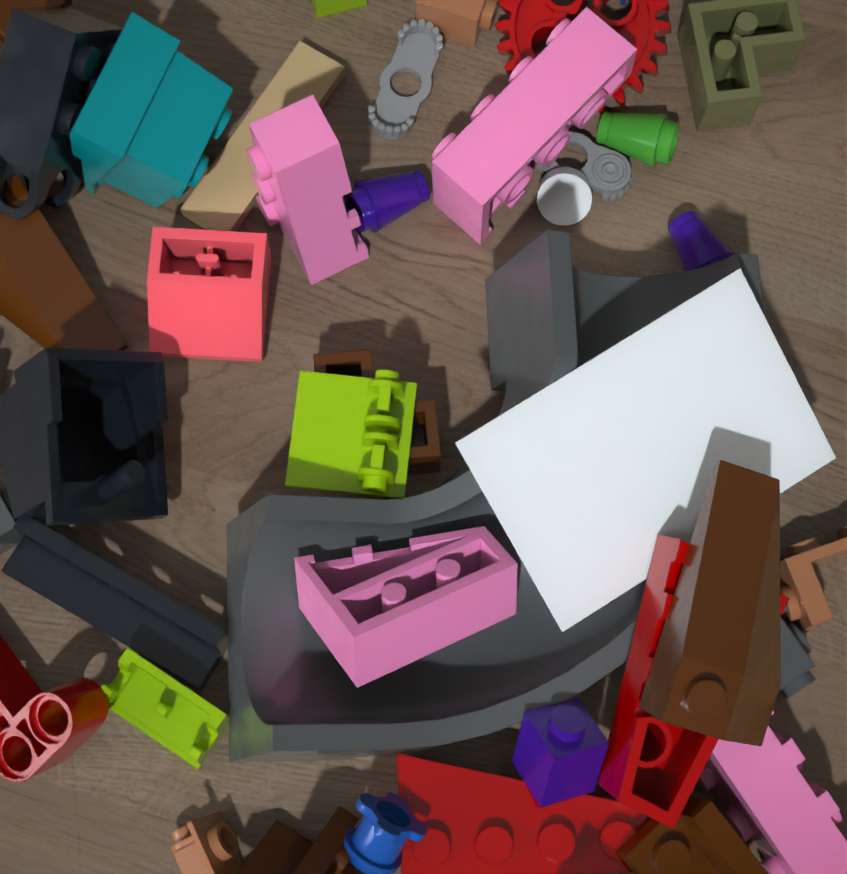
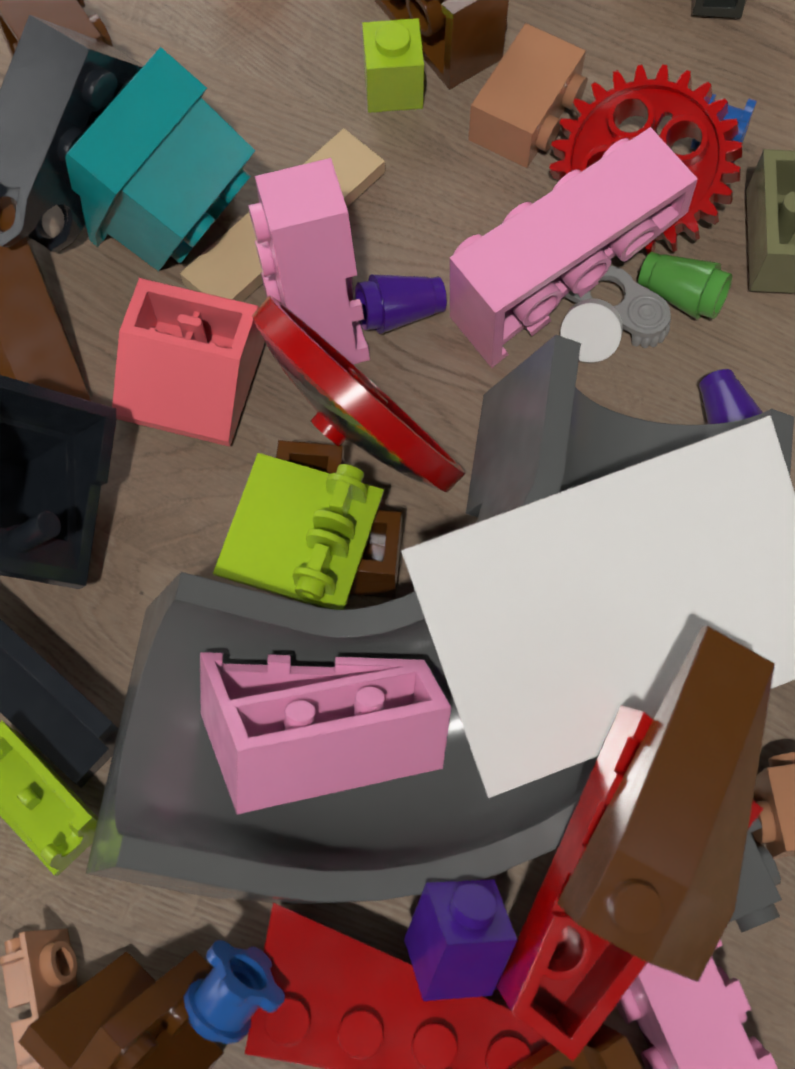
camera: 15 degrees right, 5 degrees down
light grey piece [368,19,443,140] -> none
none -> red dish [252,296,465,493]

